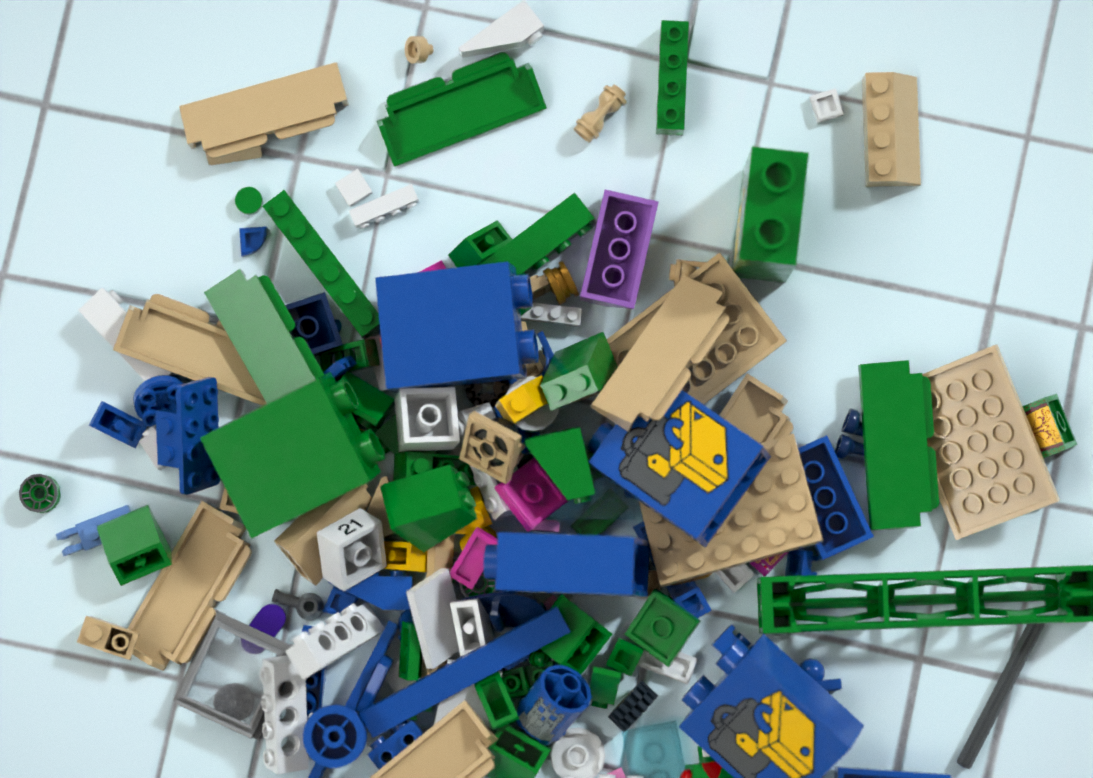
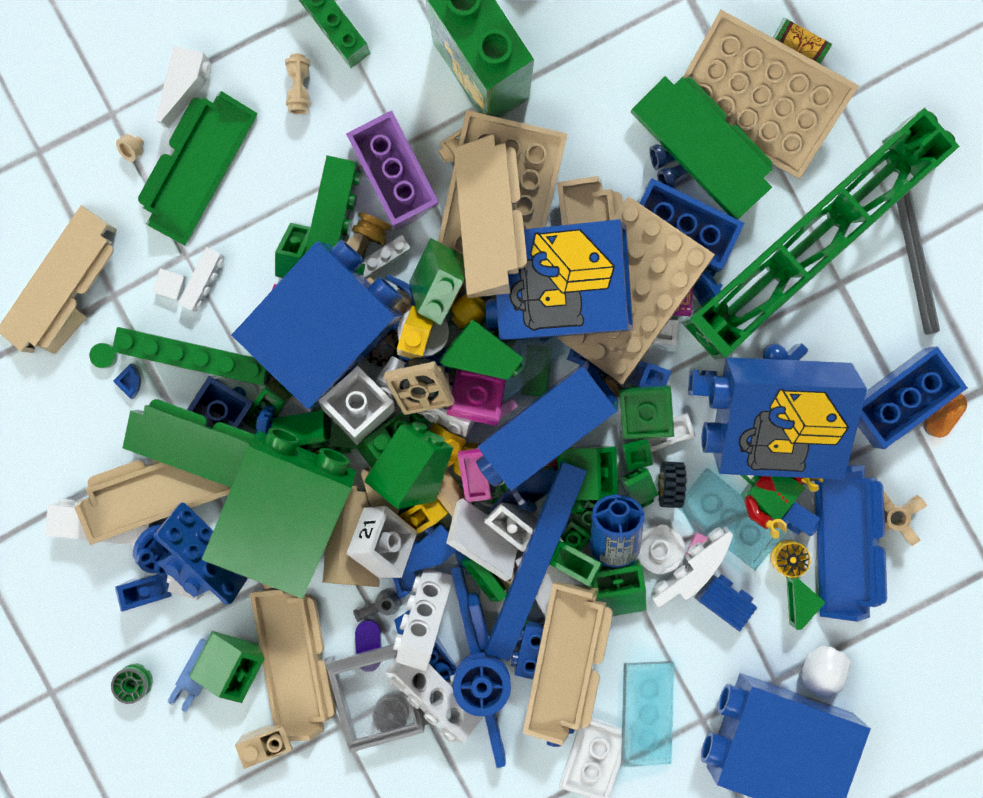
camera: 40 degrees left, 5 degrees up
none -> yellow head [451,293,486,329]

